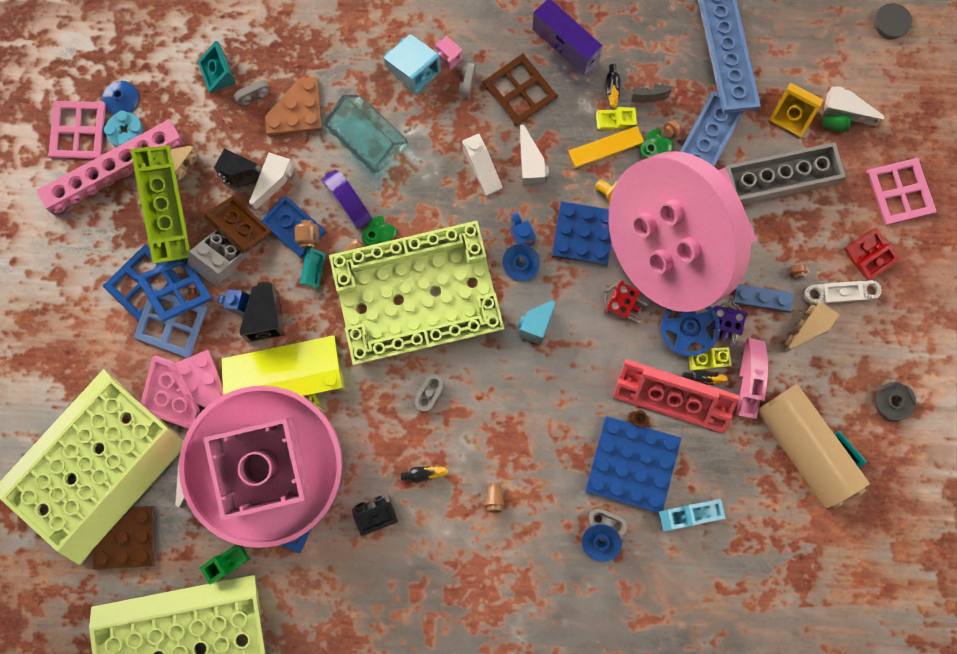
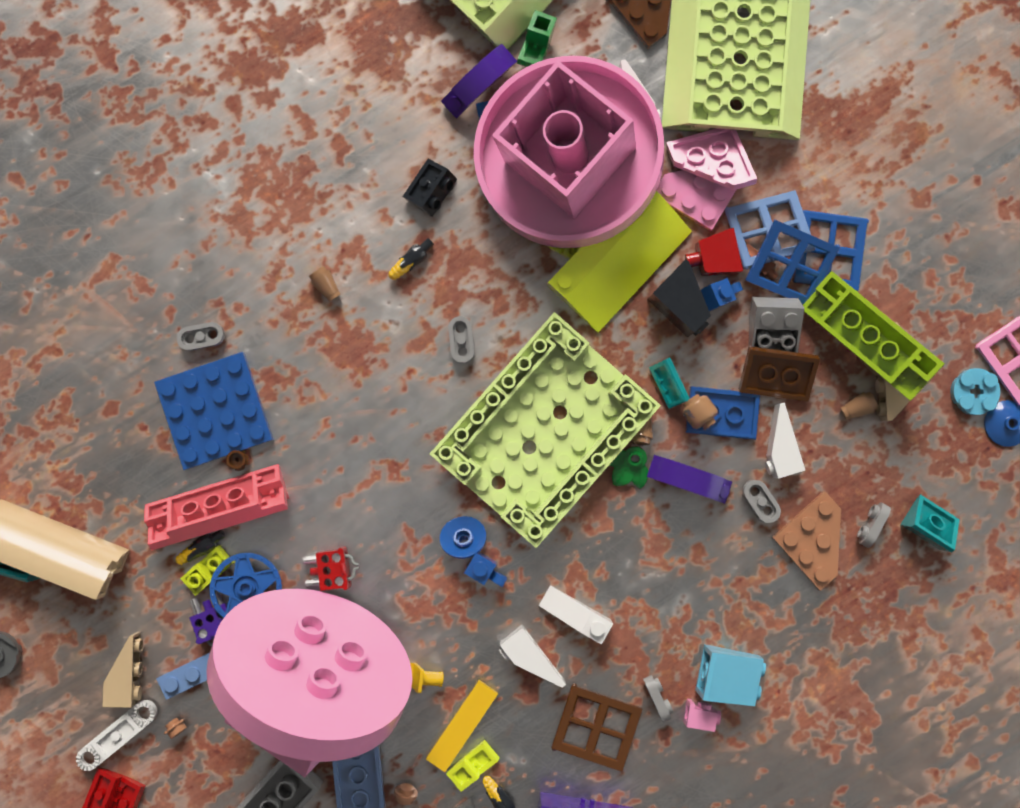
camera: 140 degrees right, 10 degrees up
bright pink brick [36,119,185,214] -> none
black slope [213,148,261,188] -> none
clear light blue windscreen [322,95,408,174] -> none
medium azure slope [517,301,556,345] -> none
blue plate [552,201,612,266] -> none
blue dish [582,524,622,561] -> none
green plate [640,129,674,158] -> none
medium azure slope [659,499,726,531] -> none
bright pink slope [736,338,768,419] -> none
none -> dark purple arch [441,44,517,119]
none -> red torso [684,228,743,276]
none -> light grey plate [742,480,781,523]
none -> medium nougat cone [840,392,878,420]

